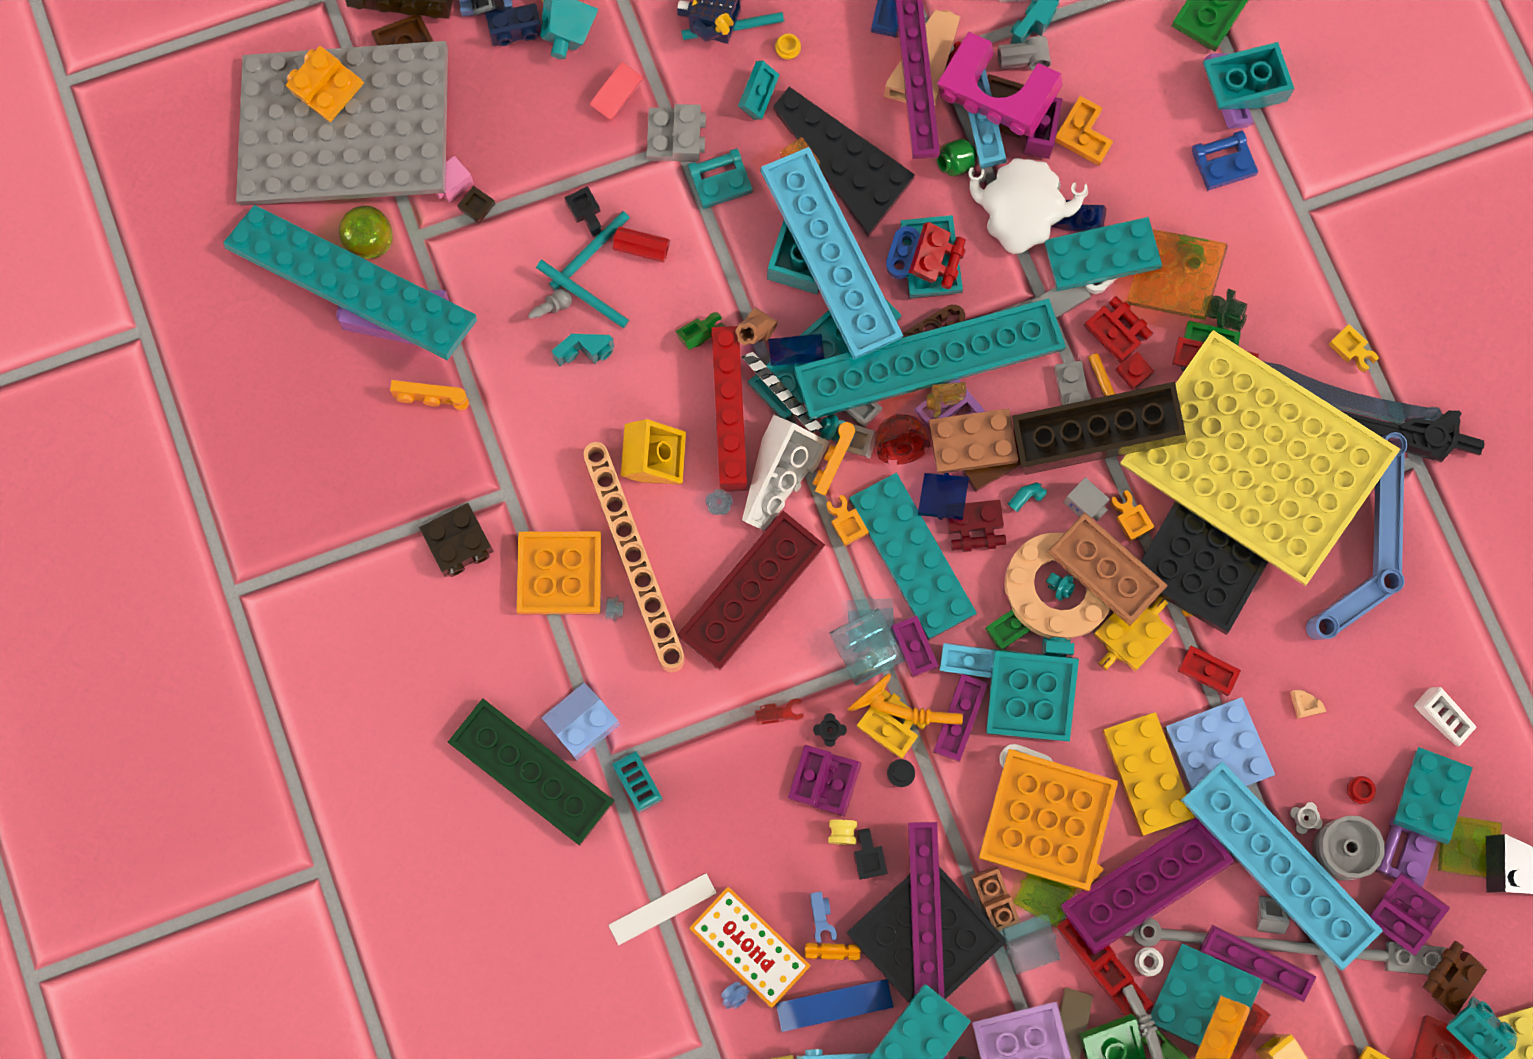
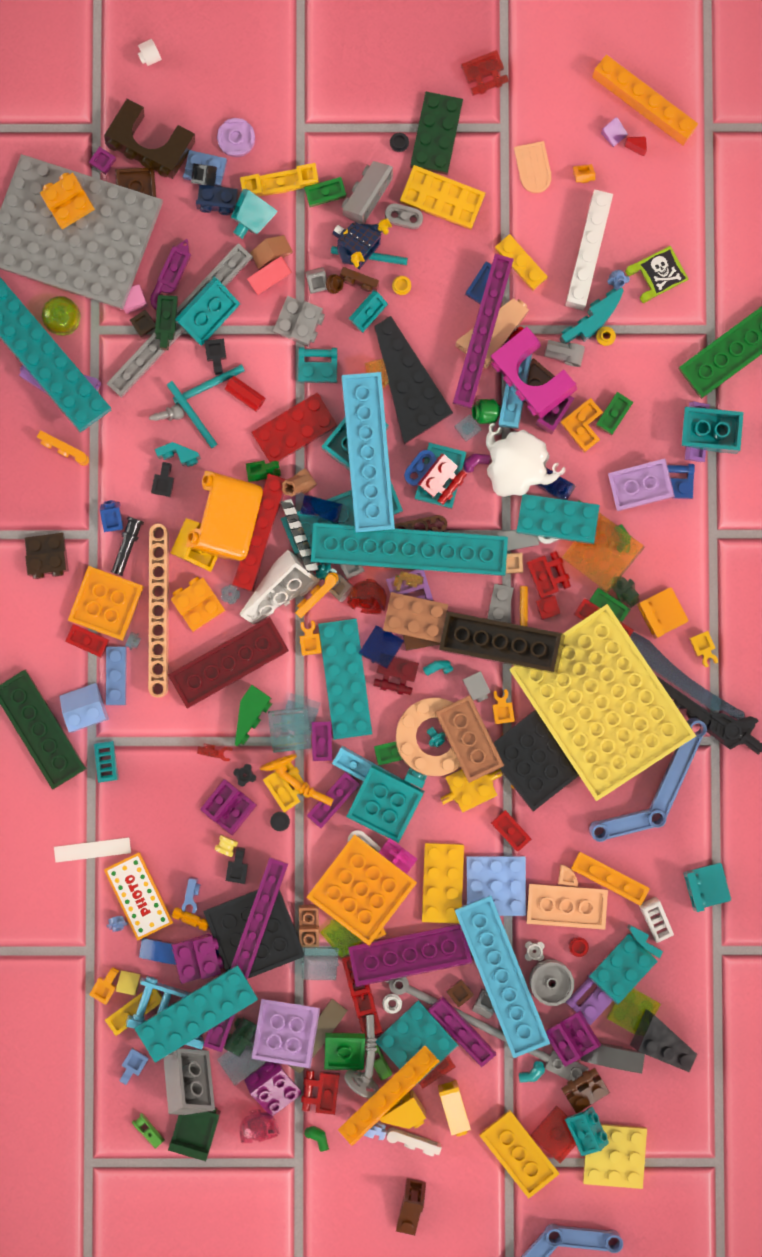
camera: 25 degrees right, 10 degrees up
none -> red plate [65,624,109,658]
none -> magenta plate [89,146,116,175]
none -> blue bracket [100,500,124,532]
none -> light grey plate [106,243,253,398]
none -> medium blue plate [106,647,127,705]
none -> black pin [111,516,144,576]
none -> magenta plate [150,239,191,310]
none -> black plate [151,462,175,497]
none -> dark green hinge [155,295,178,351]
none -> light orange plate [171,577,226,632]
none -> magenta plate [171,934,223,984]
none -> teal plate [175,277,240,346]
none -> light orange windscreen [186,471,263,561]
none -> green slope [235,685,272,746]
none -> nougat slope [250,235,293,270]
none -> red plate [251,392,338,463]
none -> light grey slope [305,267,327,294]
none -> reddish brown plate [326,274,344,294]
none -> reddish brown plate [340,267,379,292]
none -> dark pink hips [379,838,418,874]
none -> reddish brown plate [446,979,474,1007]
none -> clear light blue plate [454,415,482,442]
none -> magenta arm [463,453,490,473]
none -> light nougat tile [506,553,523,574]
none -> teal arm [519,1061,545,1083]
none -> light nougat plate [526,884,608,929]
none -> light orange plate [571,851,650,906]
none -> dark grey slope [581,1043,645,1074]
none -> yellow plate [596,327,616,346]
none -> green plate [596,392,633,435]
none -> lavender plate [608,458,675,511]
none -> teal slope [627,924,663,958]
none -> light orange bracket [636,587,689,639]
none -> teal bracket [683,863,731,912]

